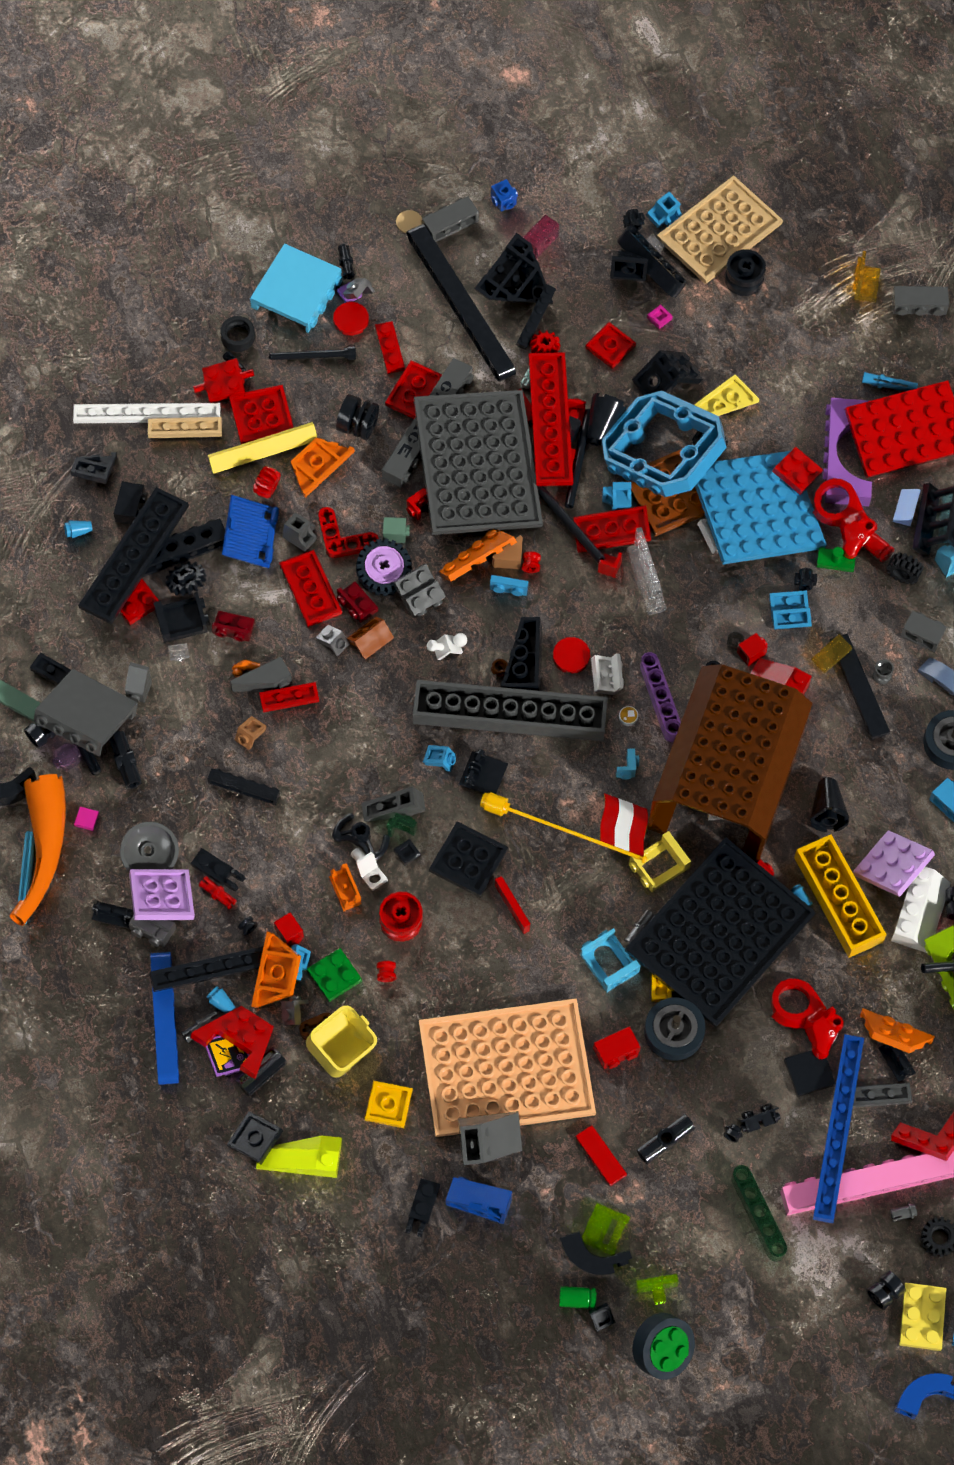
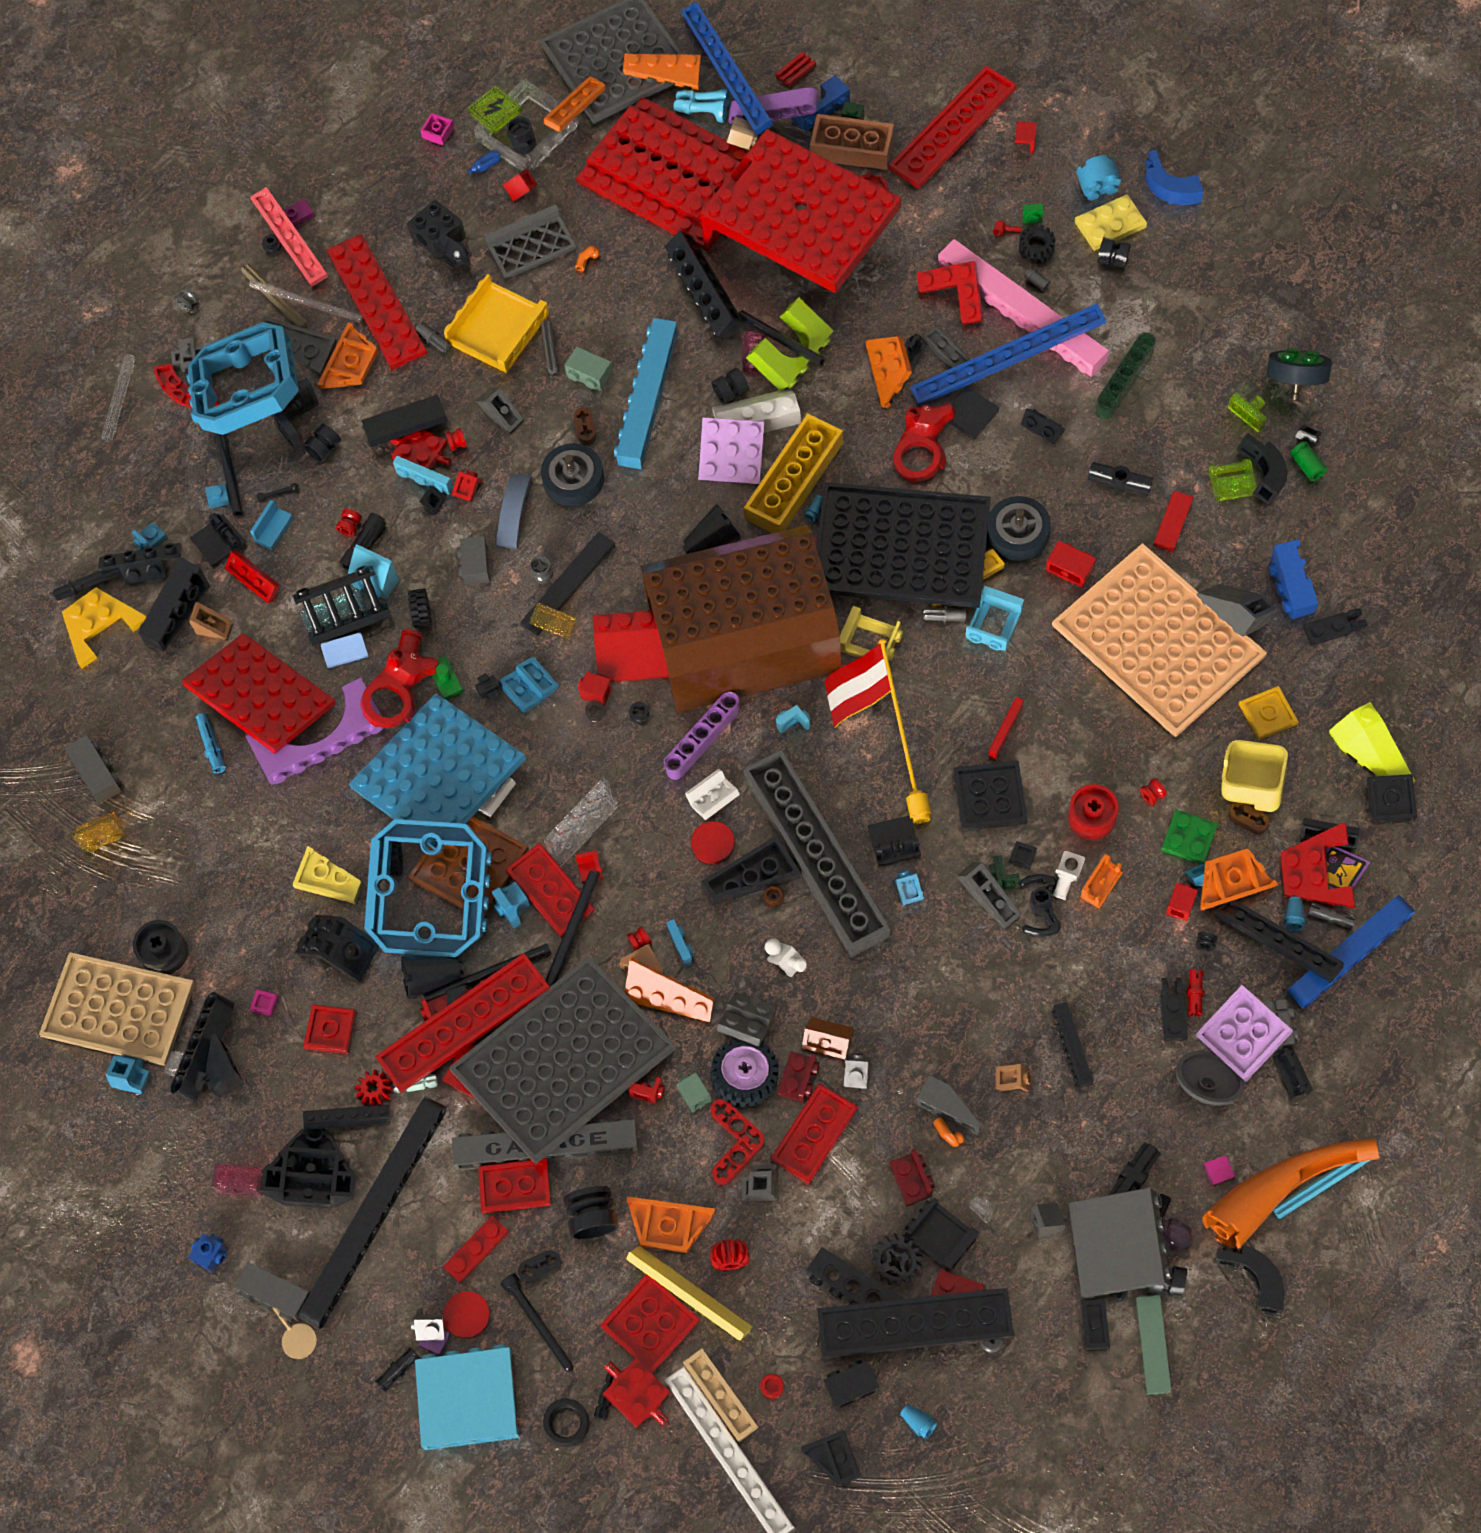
camera: 115 degrees left, 0 degrees up
blue window [222,495,279,569] -> none
red plate [259,682,319,713] -> none
flat silver bracket [281,996,309,1025] -> none
tile [619,706,638,726] -> none
black gear [623,209,645,230] -> none
black plate [723,1124,743,1143] -> none
red plate [772,447,824,495] -> none
none -> black beam [518,1250,562,1283]
none -> red tile [760,1374,784,1399]

